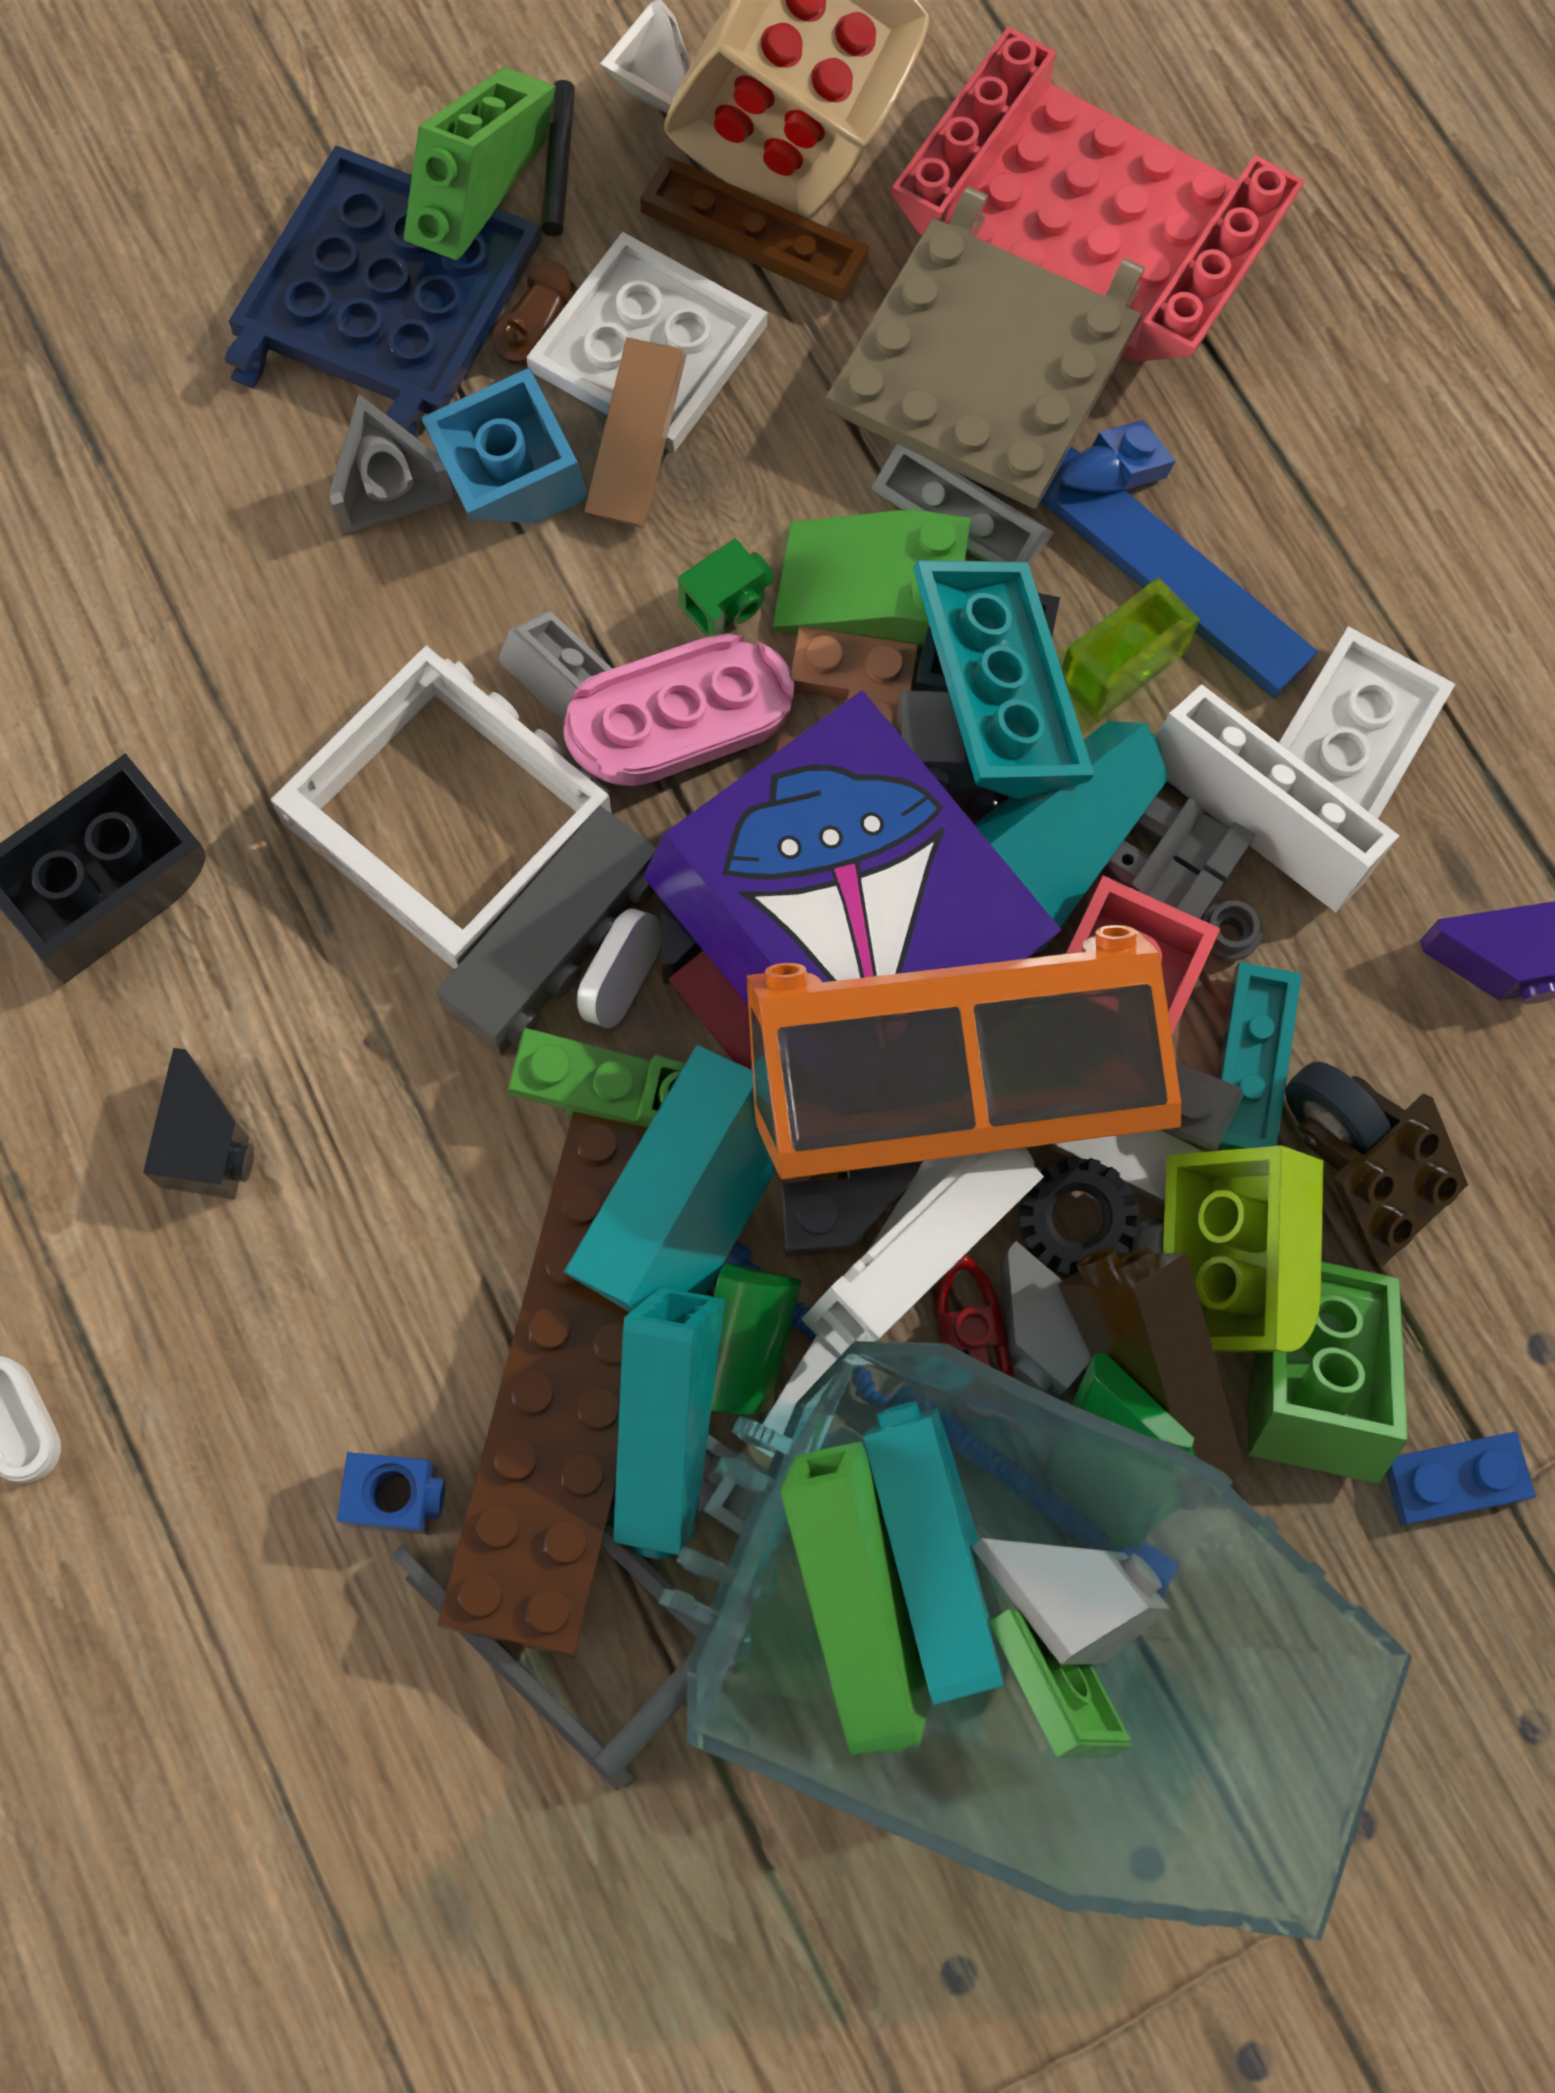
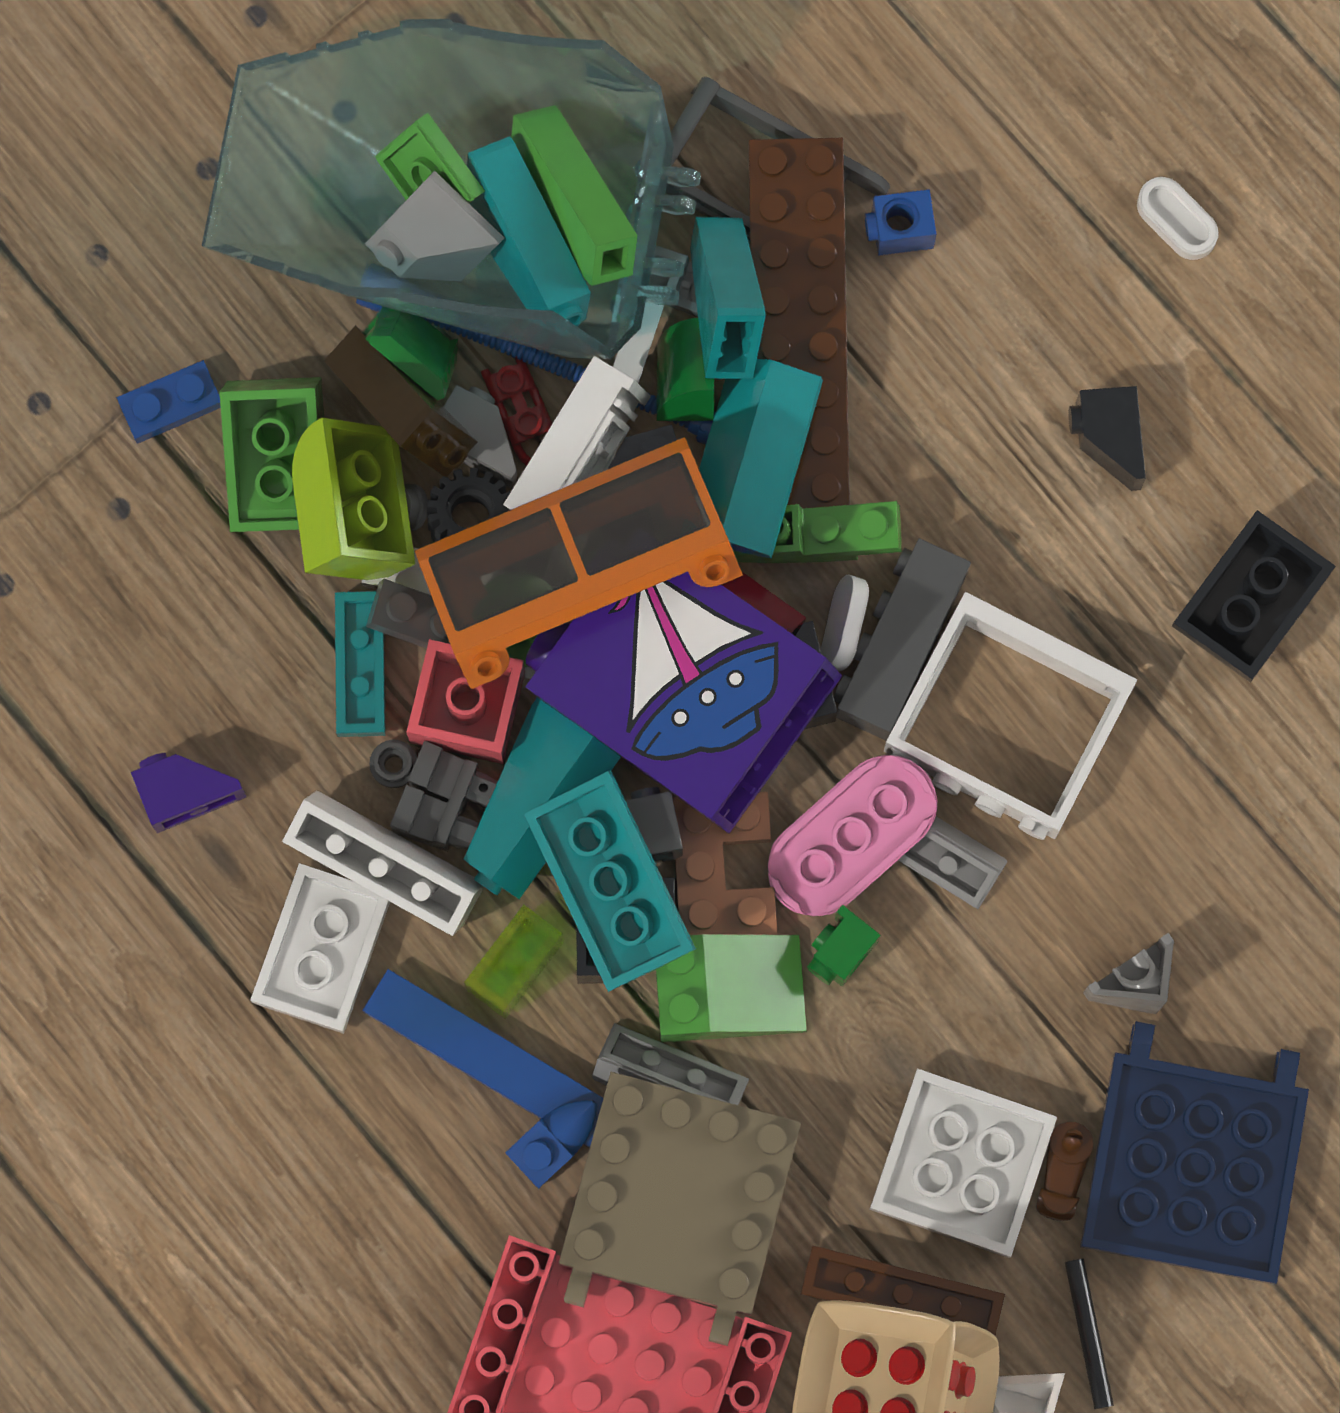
camera: 170 degrees right, 5 degrees up
bright green slope [403,67,556,261] -> none
dark azure slope [421,367,588,523] -> none
medium nougat tile [584,337,687,529] -> none
dark brown plate [1285,1062,1468,1269] -> none

